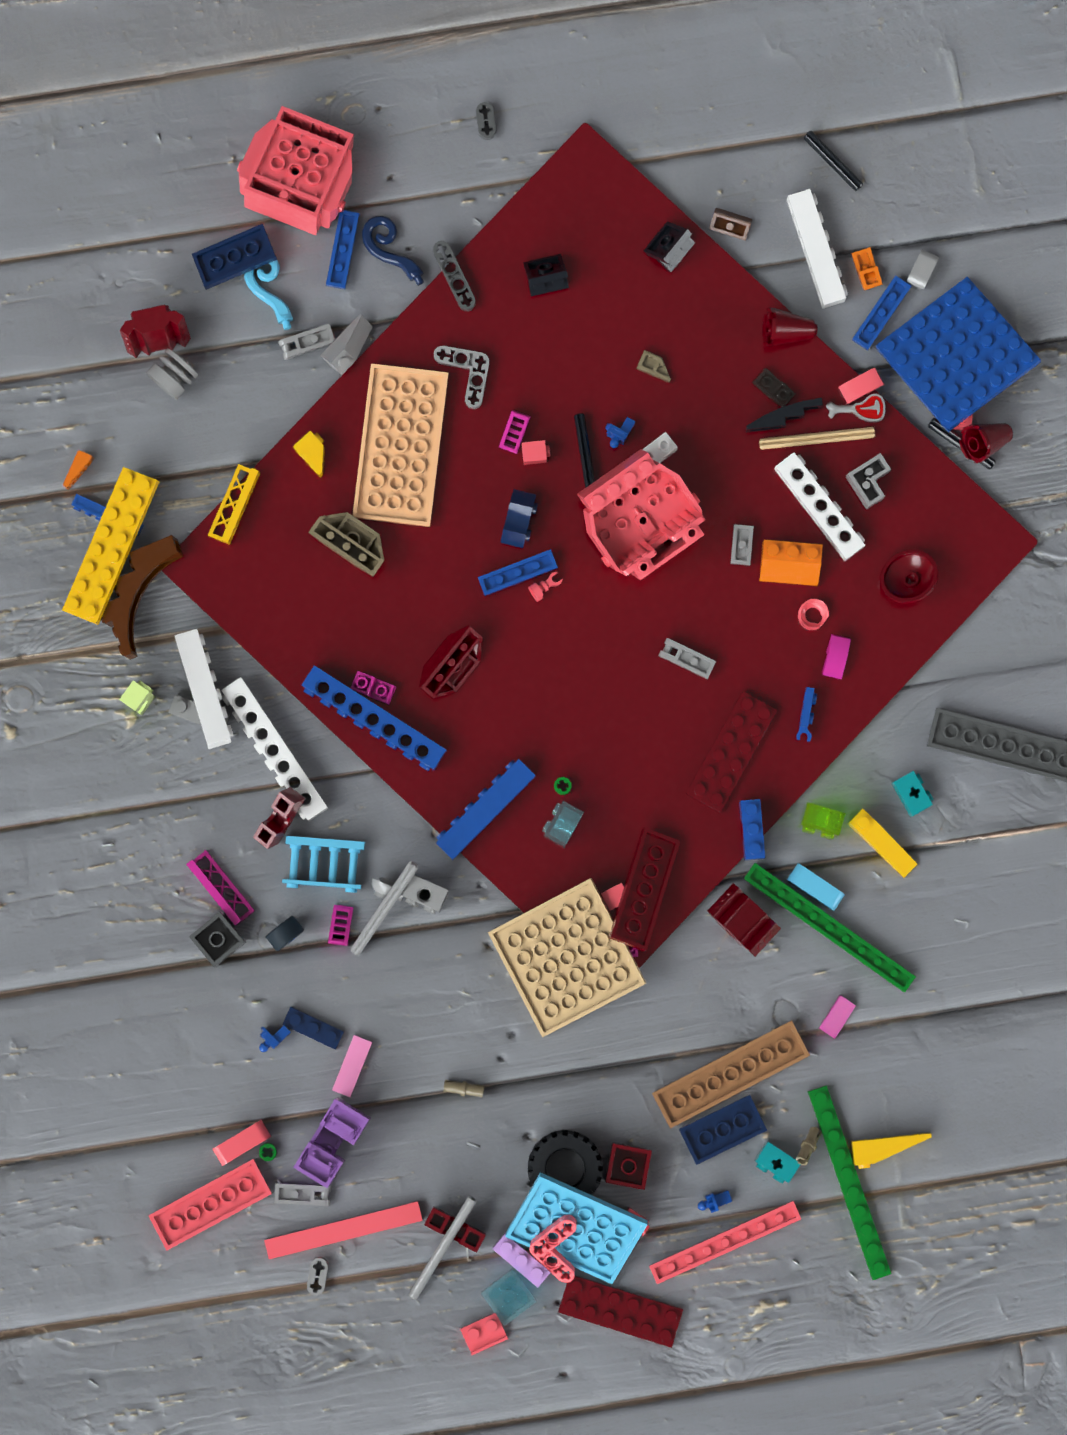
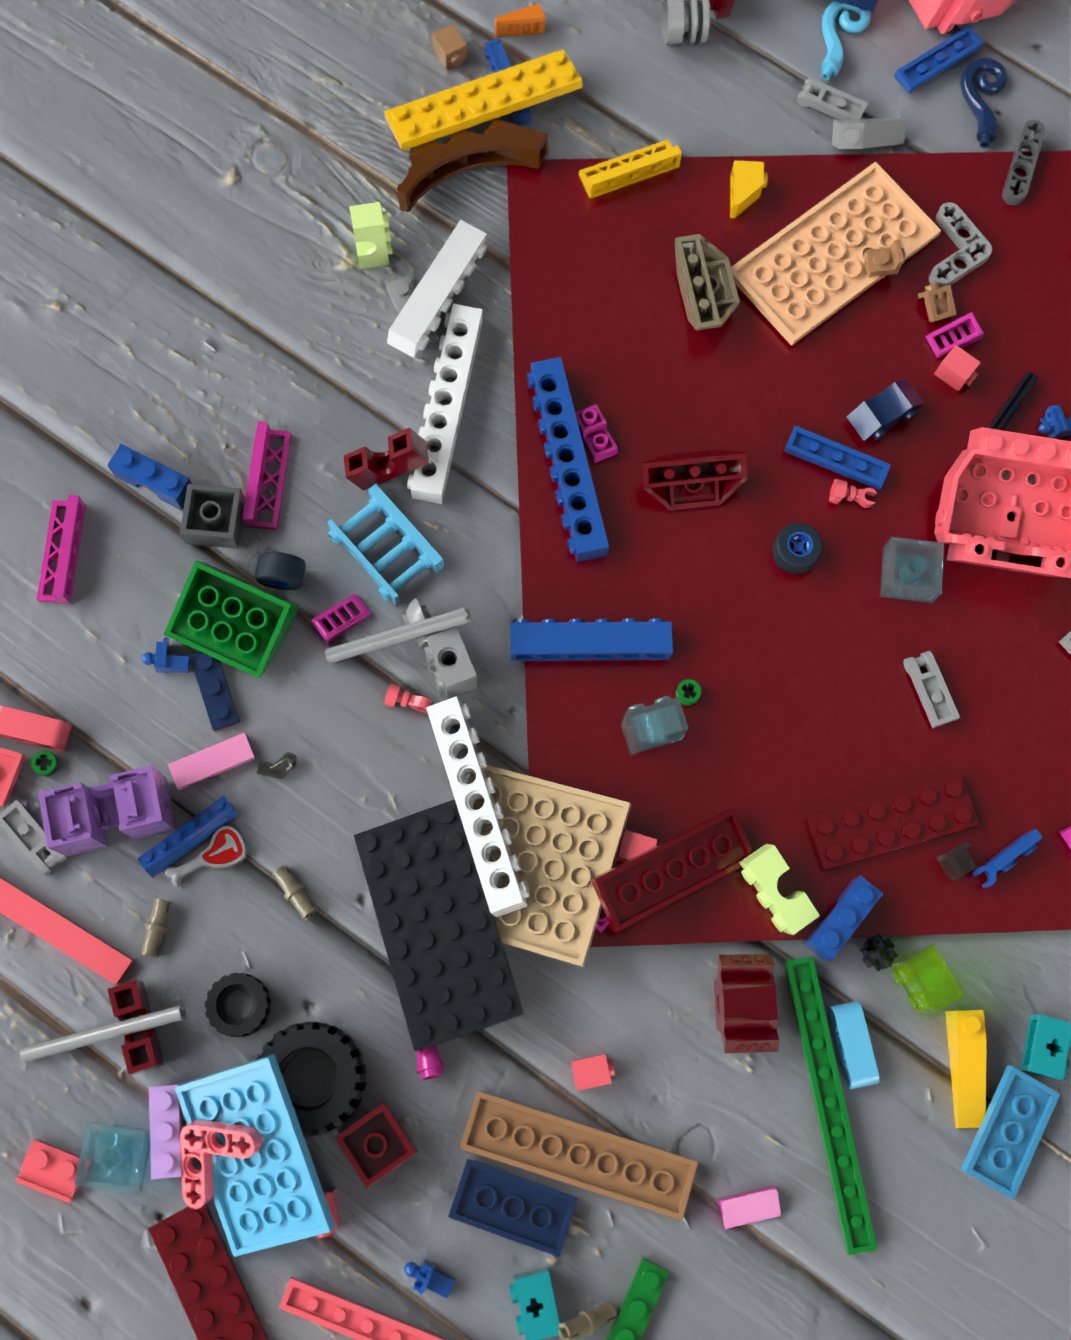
camera: 40 degrees right, 10 degrees down
none -> dark pink fence [37,495,86,604]
none -> blue arch [108,444,192,511]
none -> blue piece [138,796,238,878]
none -> dark tan pin [140,898,172,957]
none -> green slope [163,561,300,678]
none -> light grey piece [164,826,248,887]
none -> black tyre [204,973,271,1037]
none -> clear smoke arm [257,752,297,779]
none -> black plate [354,799,525,1052]
none -> coral piece [384,683,432,714]
none -> dark pink cone [416,1046,445,1081]
none -> white brick [426,696,530,918]
none -> medium nougat brick [432,23,467,70]
none -> coral brick [570,1054,615,1091]
none -> yellowish green arch [739,844,820,935]
none -> black wheel [772,522,823,574]
none -> black gear [860,934,898,972]
none -> medium nougat bracket [863,240,906,277]
none -> clear light blue brick [880,537,944,603]
none -> medium nougat bracket [917,282,957,322]
none -> clear smoke panel [936,841,977,882]
none -> dark azure plate [960,1065,1060,1200]

